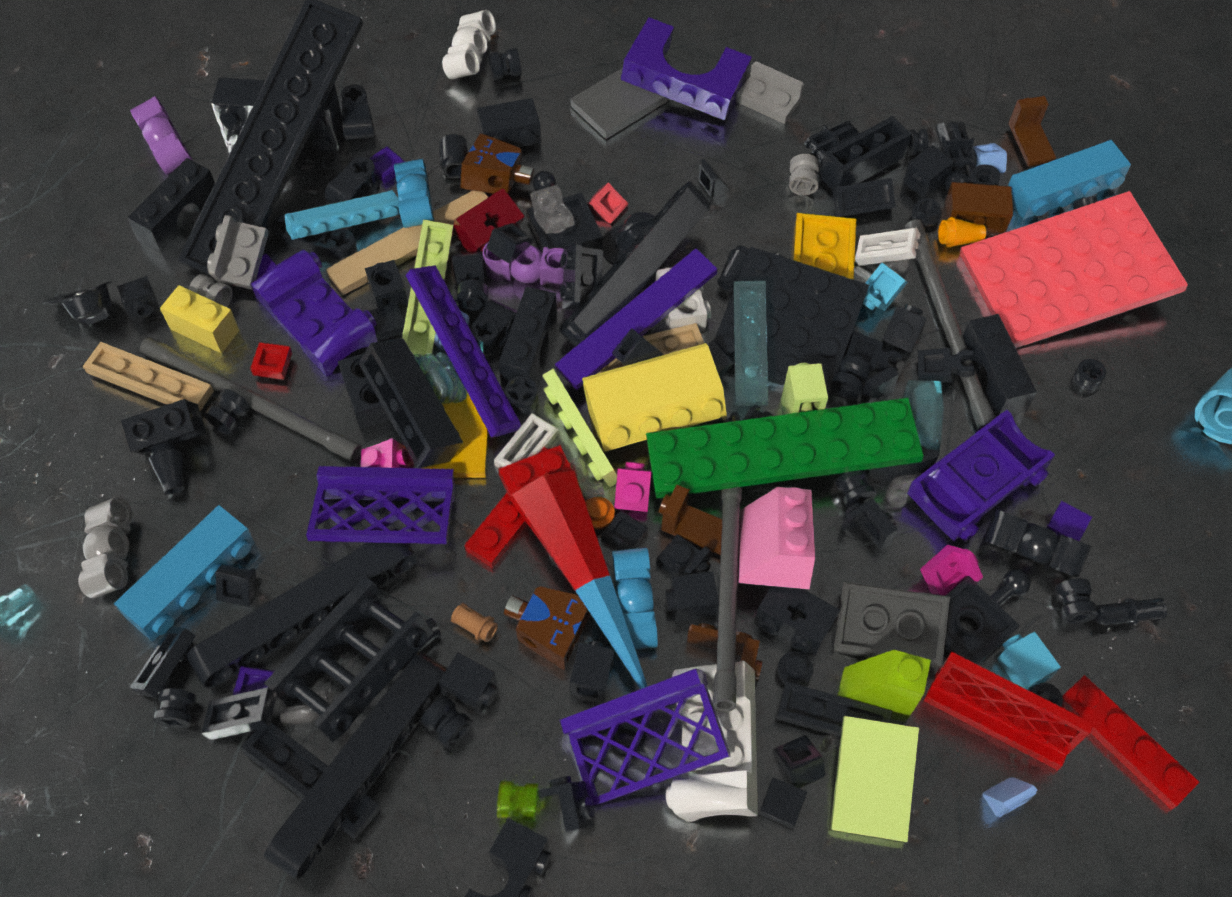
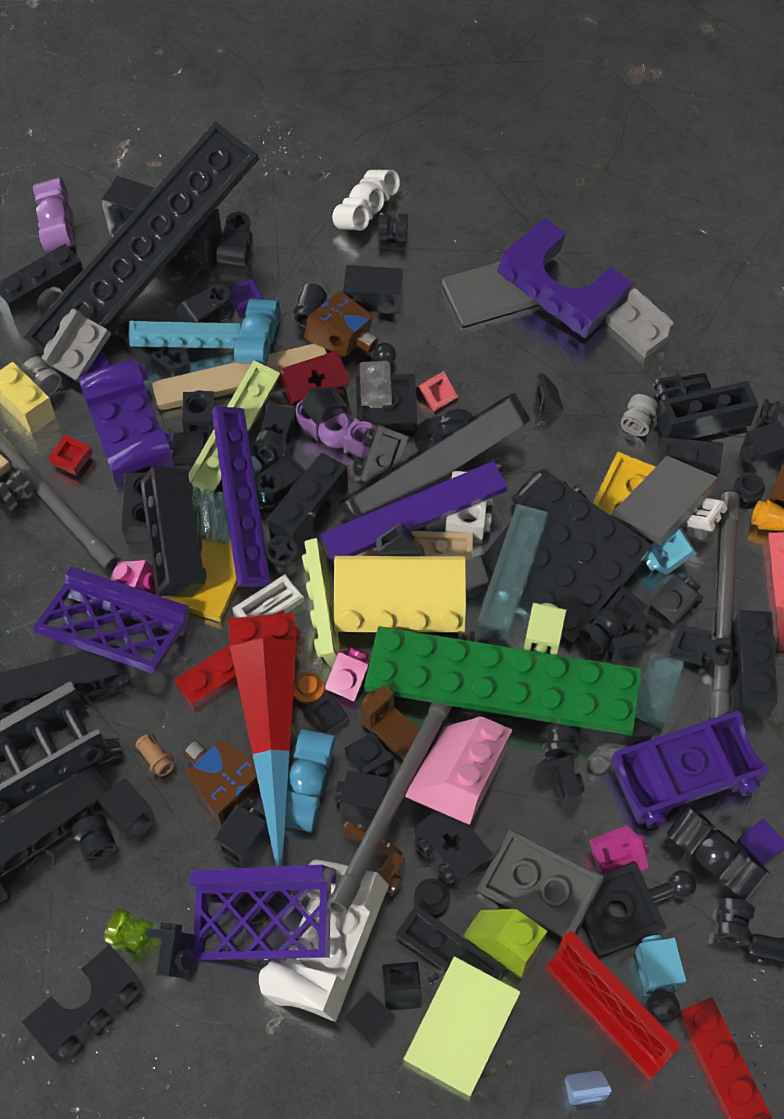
camera: 20 degrees right, 0 degrees up
none -> dark grey tile [610,456,719,545]

